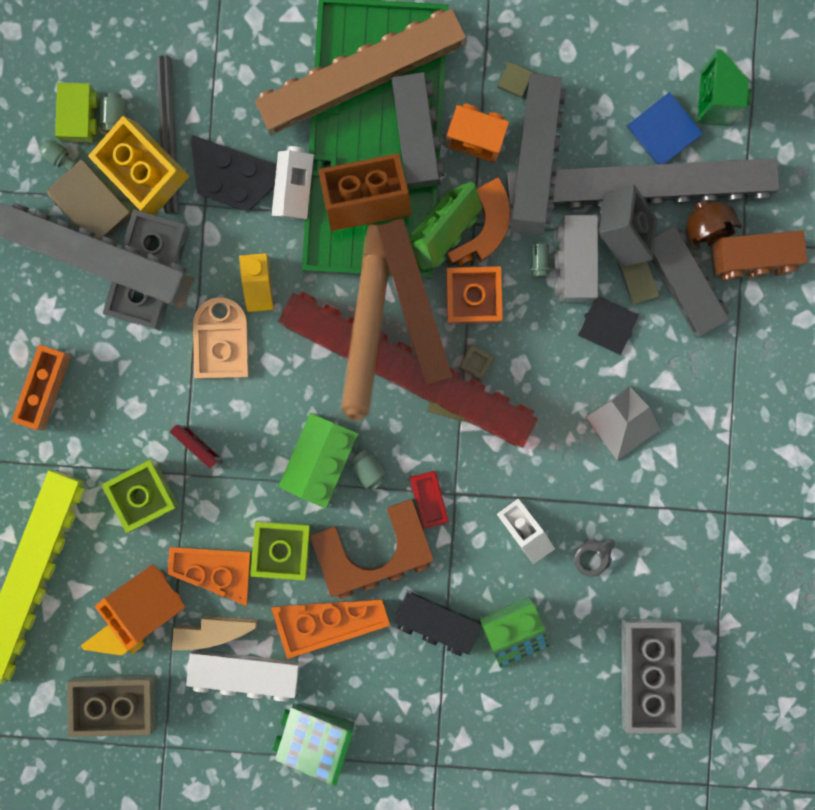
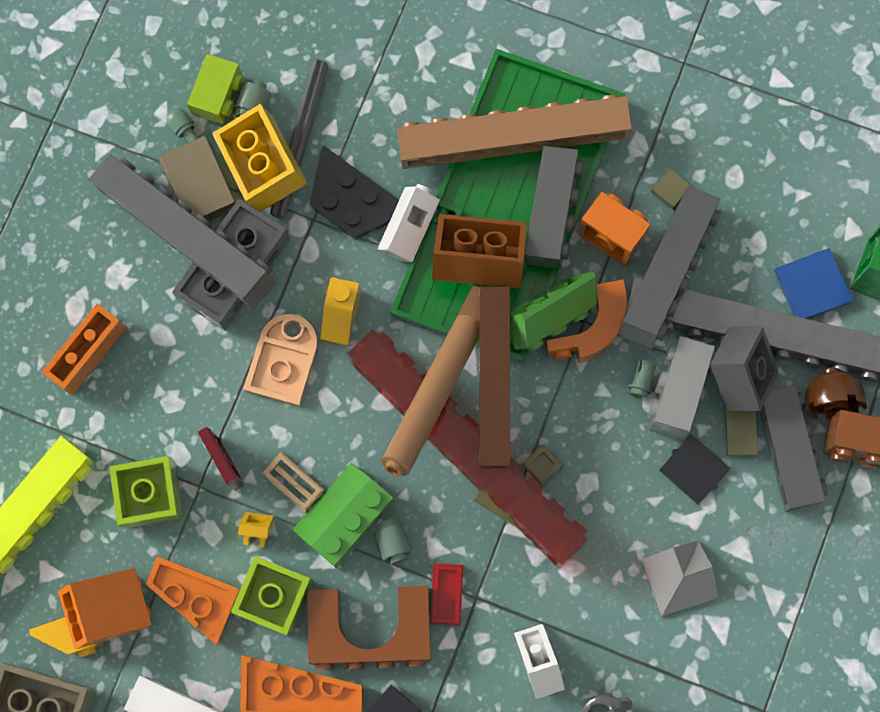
camera: 25 degrees right, 10 degrees down
tan slope [172,616,259,650] -> none
orange brick [446,267,503,325] -> none
none -> yellow tile [238,512,274,548]
none -> tan tile [261,452,325,513]

